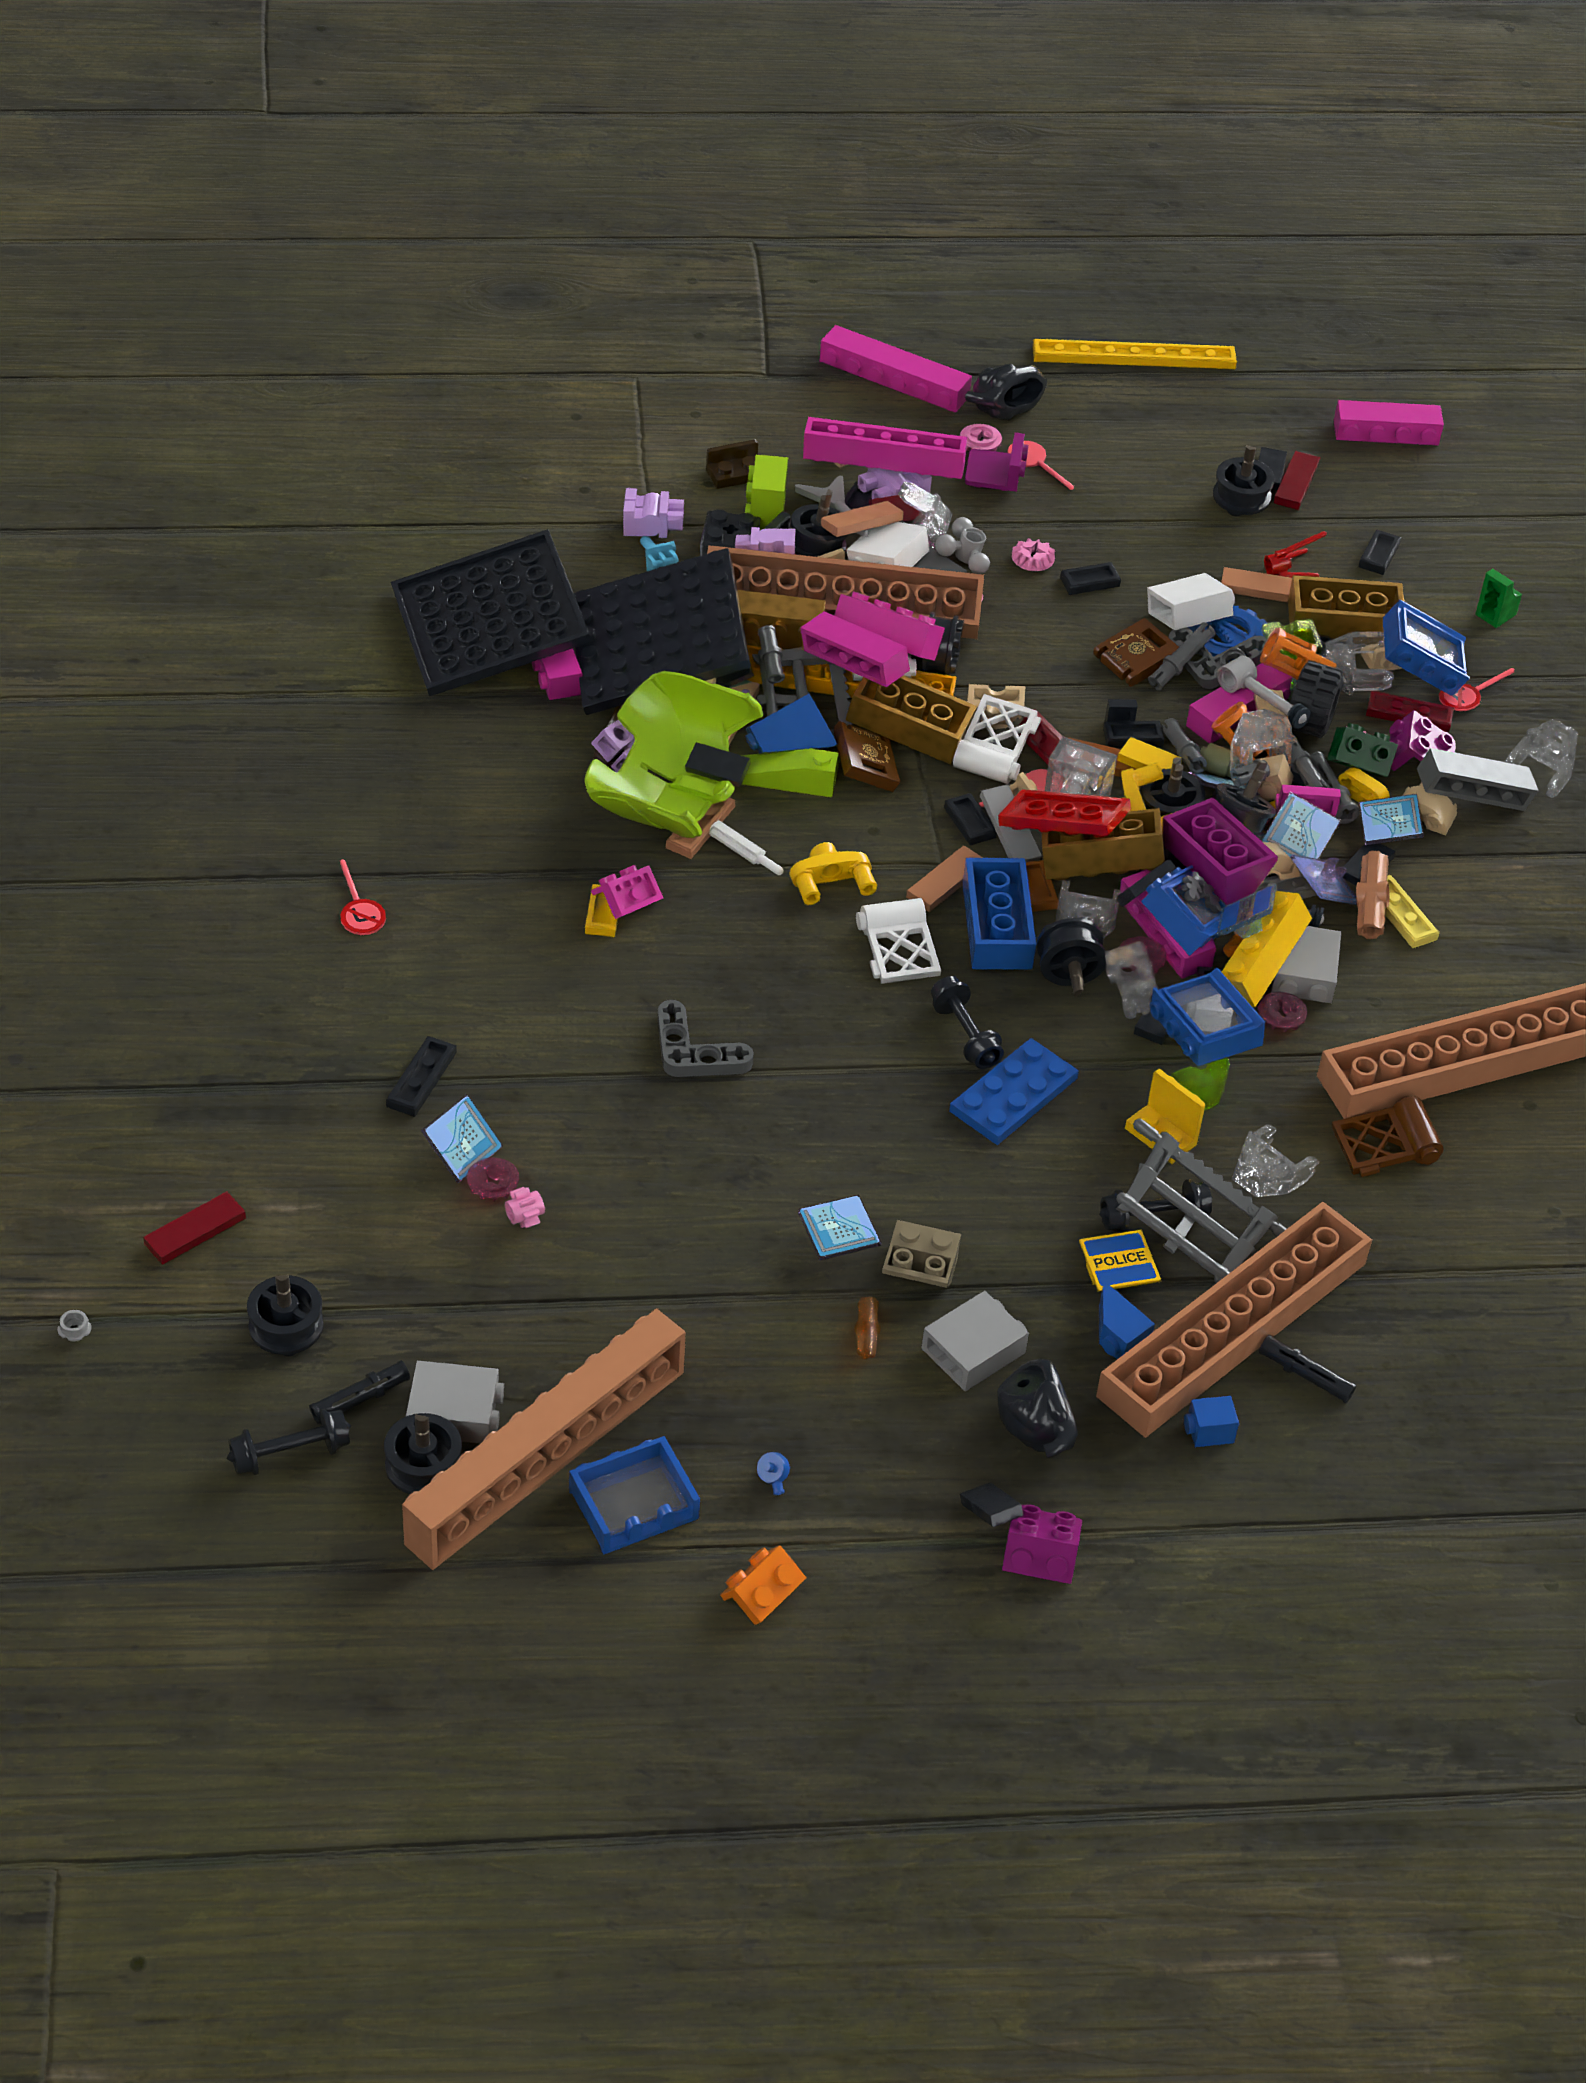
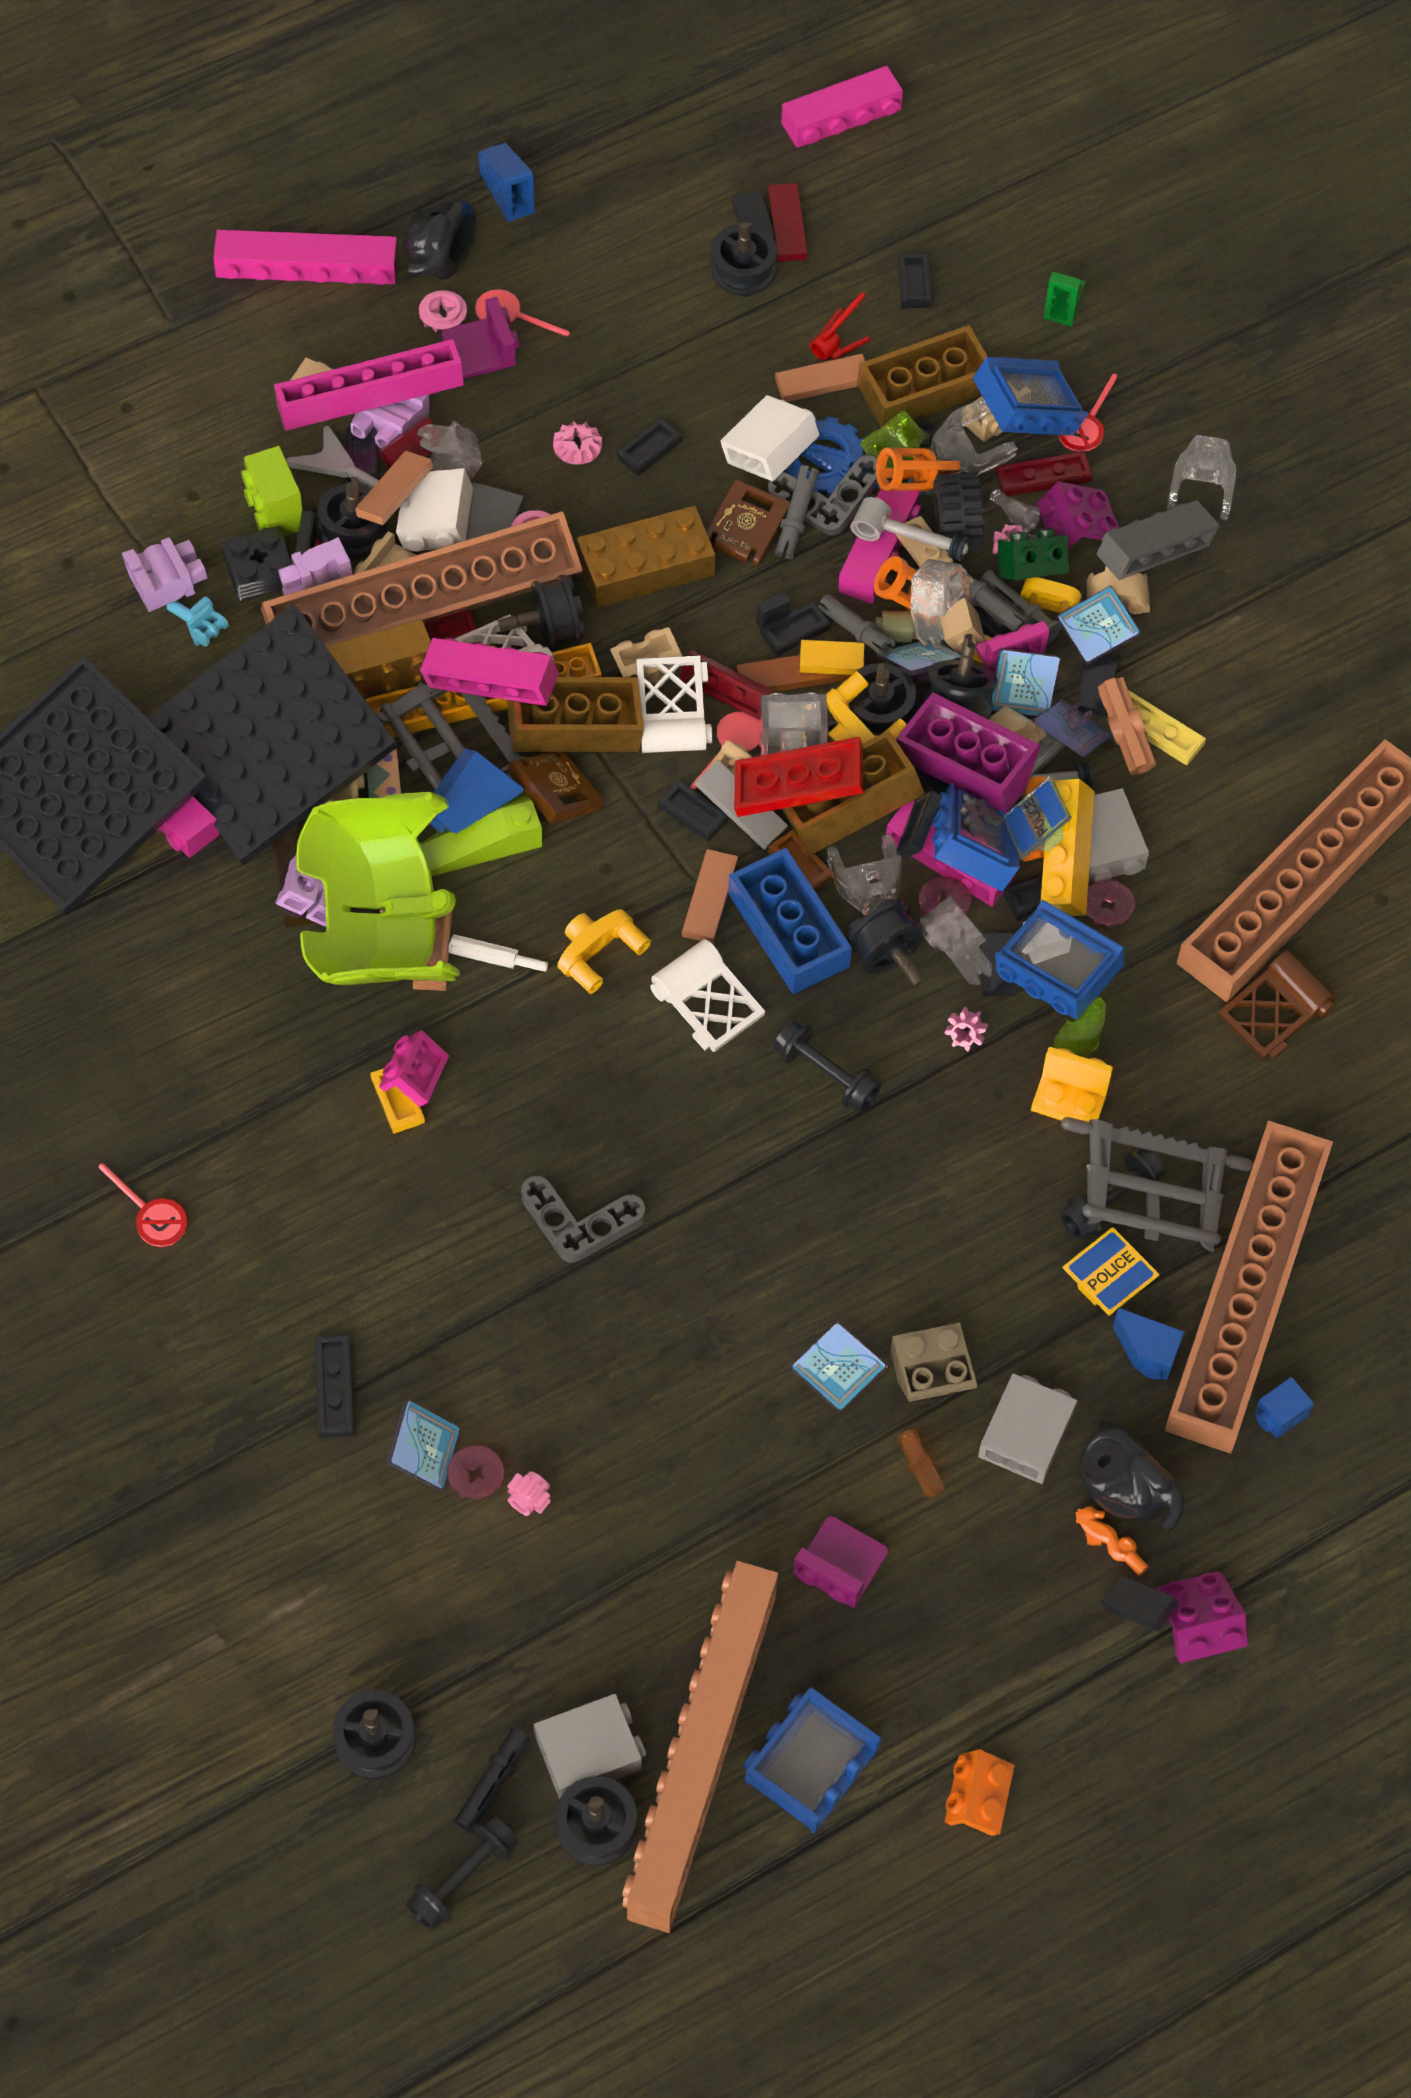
camera: 25 degrees left, 15 degrees up
light grey plate [57,1310,92,1342] -> none
dark red tile [143,1191,246,1265] -> none
black tile [685,742,751,787] -> none
dark brown bracket [706,439,758,489] -> none
piece [757,1452,790,1496] -> none
dark grey pin [758,625,785,684] -> none
dark pink brick [834,591,945,661] -> none
light grey piece [935,517,990,574] -> none
blue plate [949,1038,1079,1145] -> none
yellow tile [1032,339,1237,369] -> none
dark grey pin [1230,759,1270,787] -> none
clear piece [1232,1124,1319,1197] -> none
black pin [1259,1335,1357,1403] -> none
none -> blue slope [478,143,534,222]
none -> pearl gold brick [577,506,715,608]
none -> magenta bracket [793,1516,888,1609]
none -> bright pink gear [945,1007,988,1051]
none -> clear cone [990,489,1040,532]
none -> orange animal [1075,1506,1149,1576]

